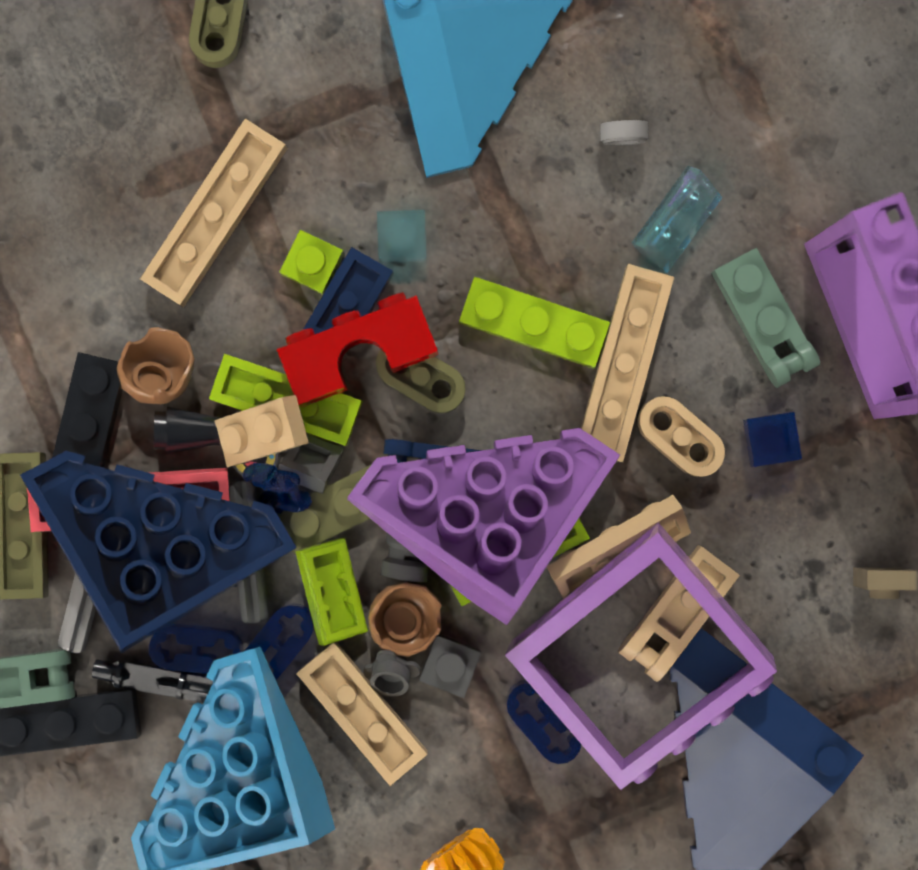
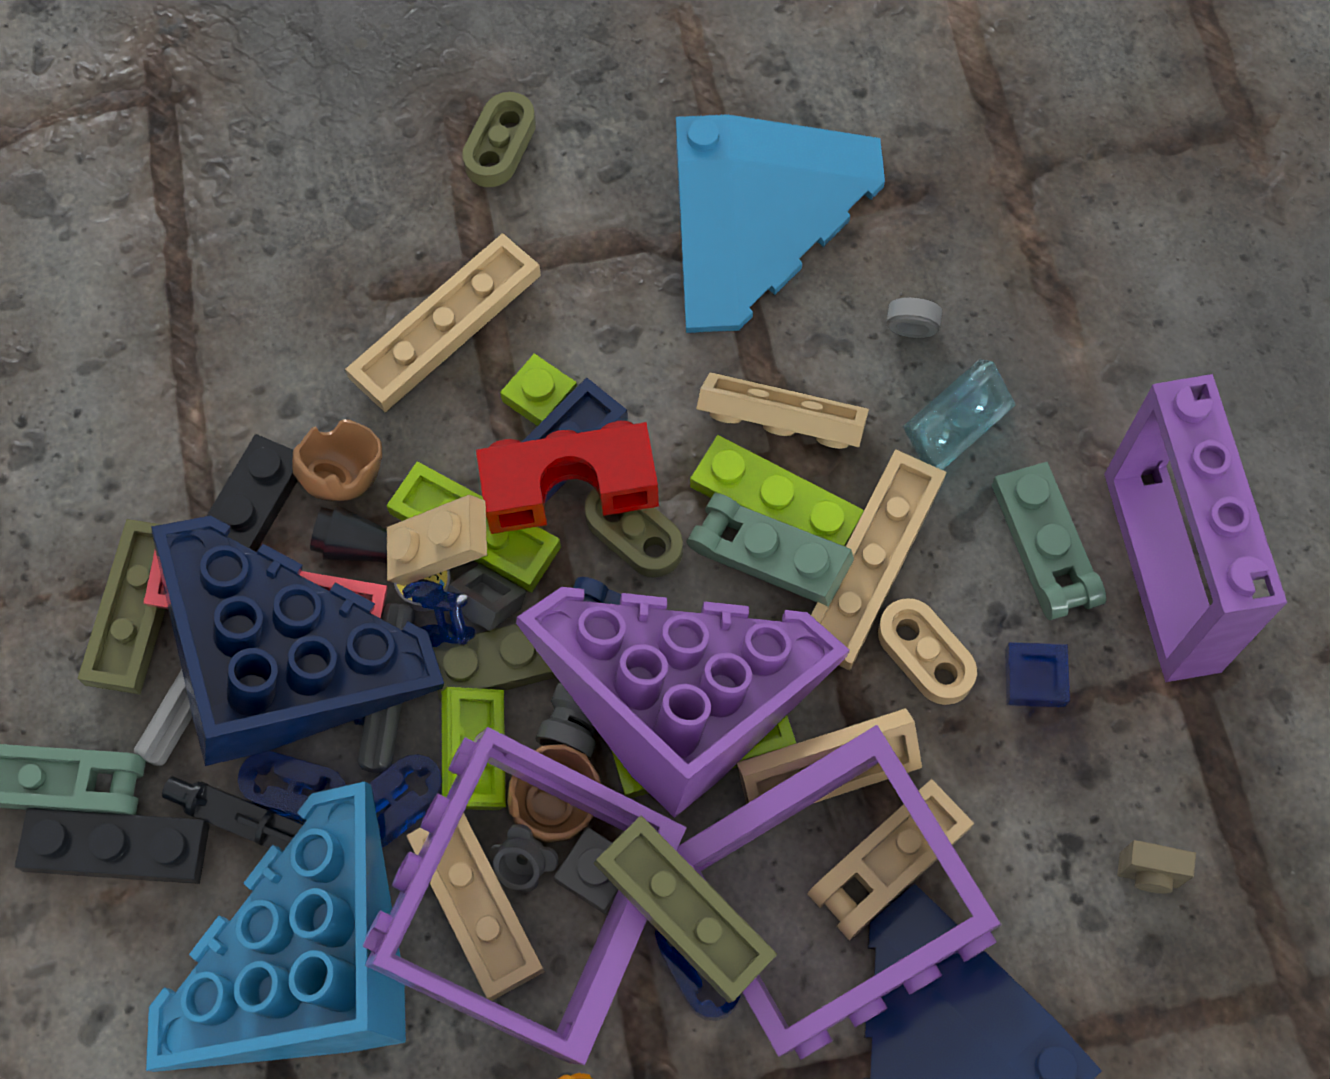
camera: 20 degrees right, 20 degrees down
clear light blue plate [377,210,427,262] -> none
none -> medium lavender window [363,727,686,1065]
none -> olive plate [593,815,777,1003]
none -> sand green plate [686,493,854,607]
none -> tan plate [697,372,869,449]

